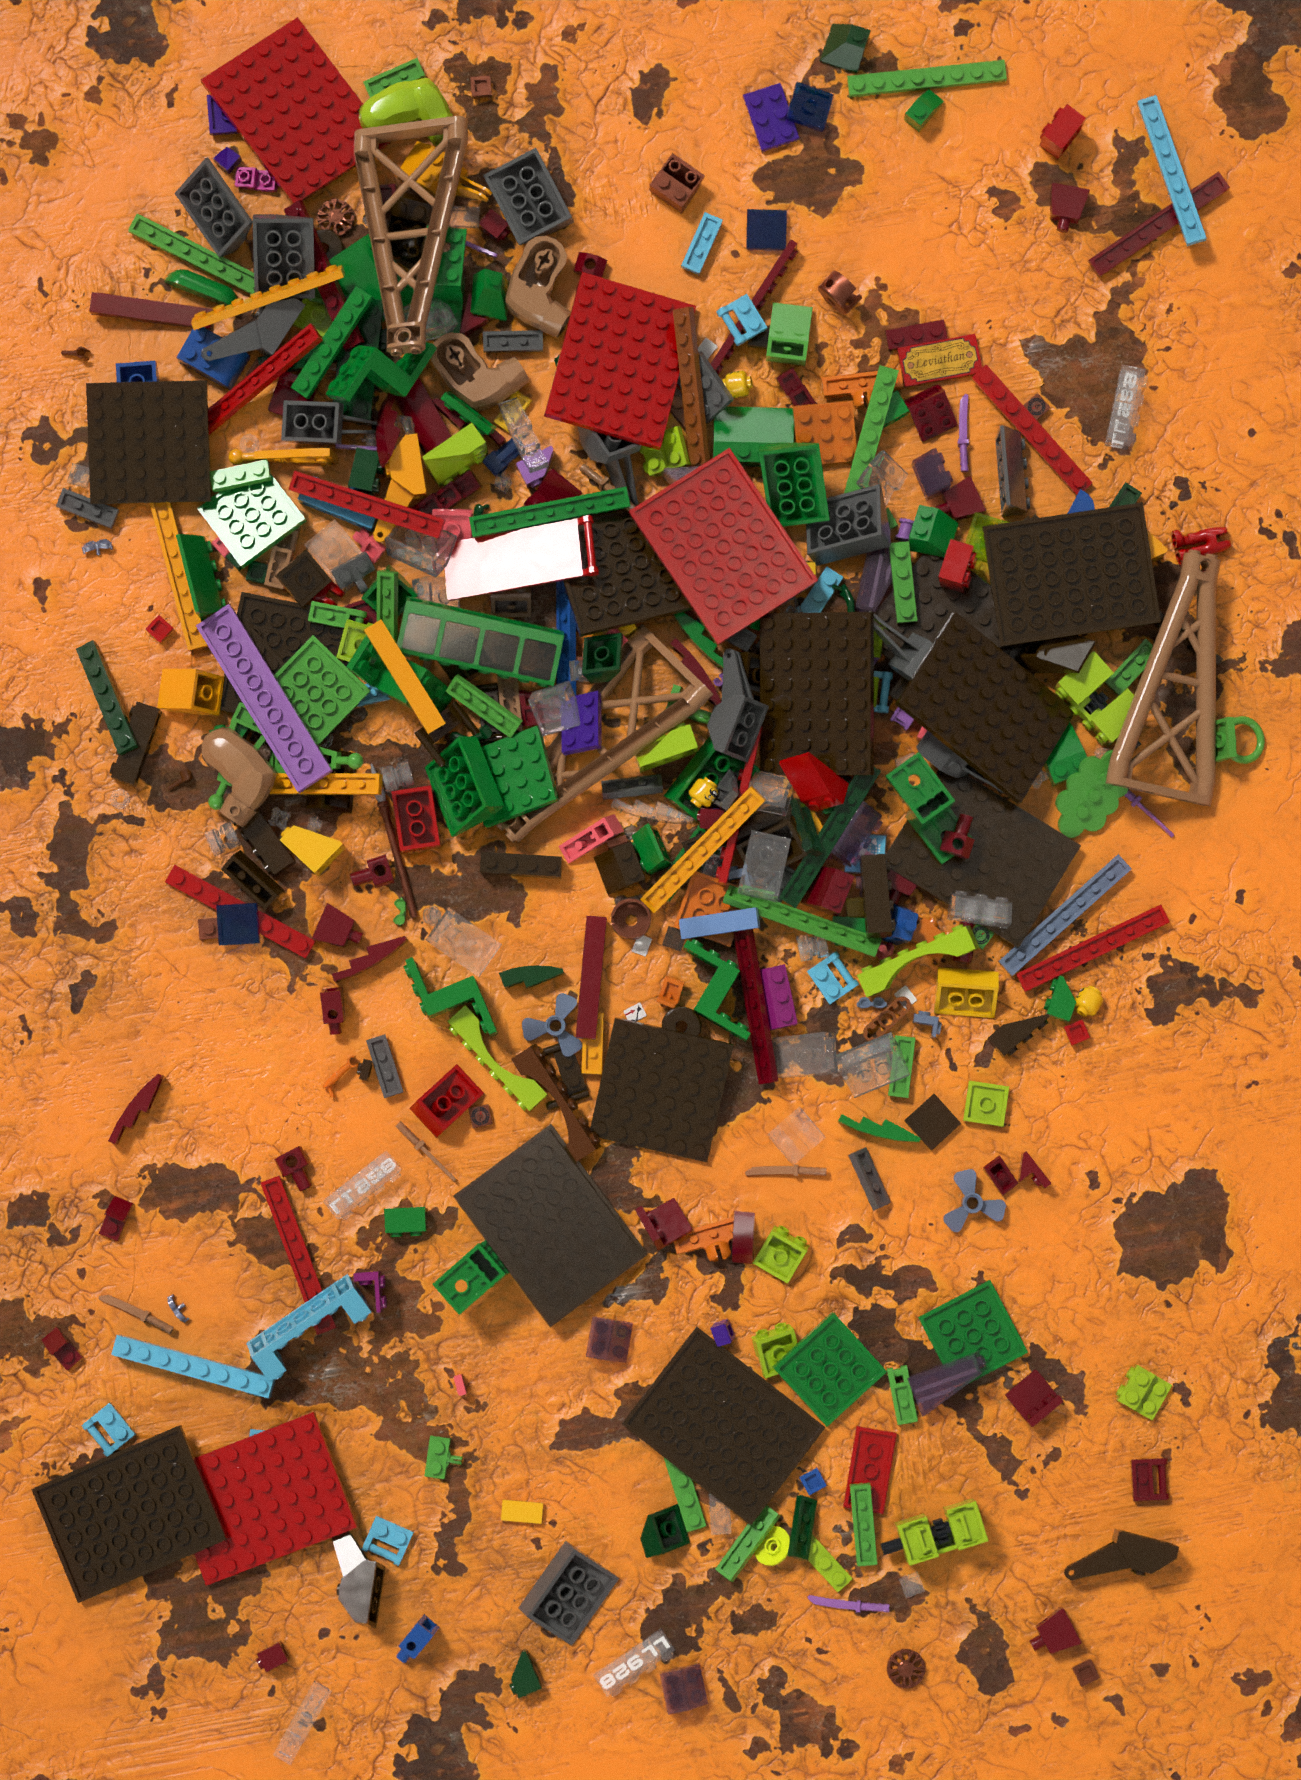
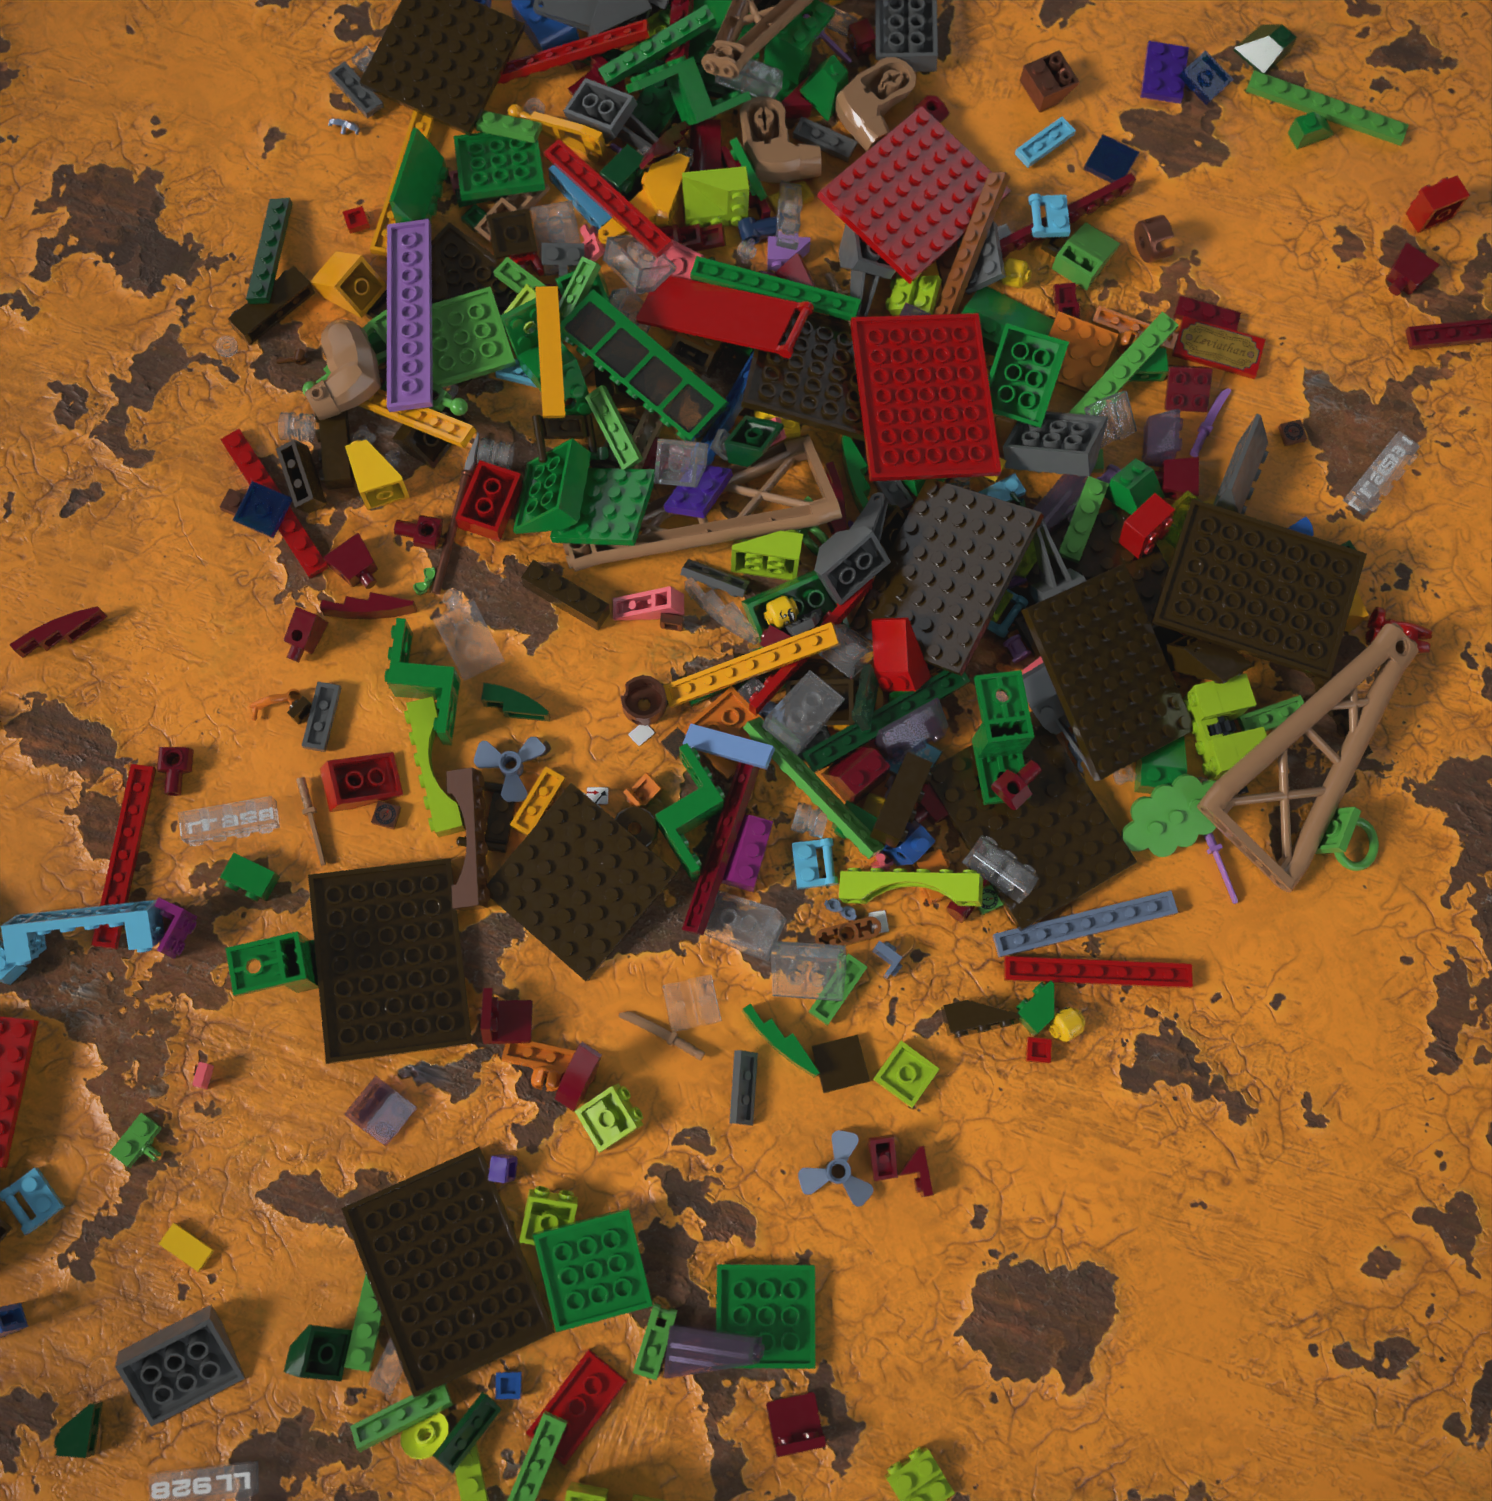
camera: 20 degrees right, 10 degrees down
dark red slope [575,916,607,1040] -> none
dark brown slope [594,841,645,895] -> none
green slope [631,823,673,875] -> none
yellow slope [934,967,999,1018] -> none
red plate [971,364,1093,496] -> none

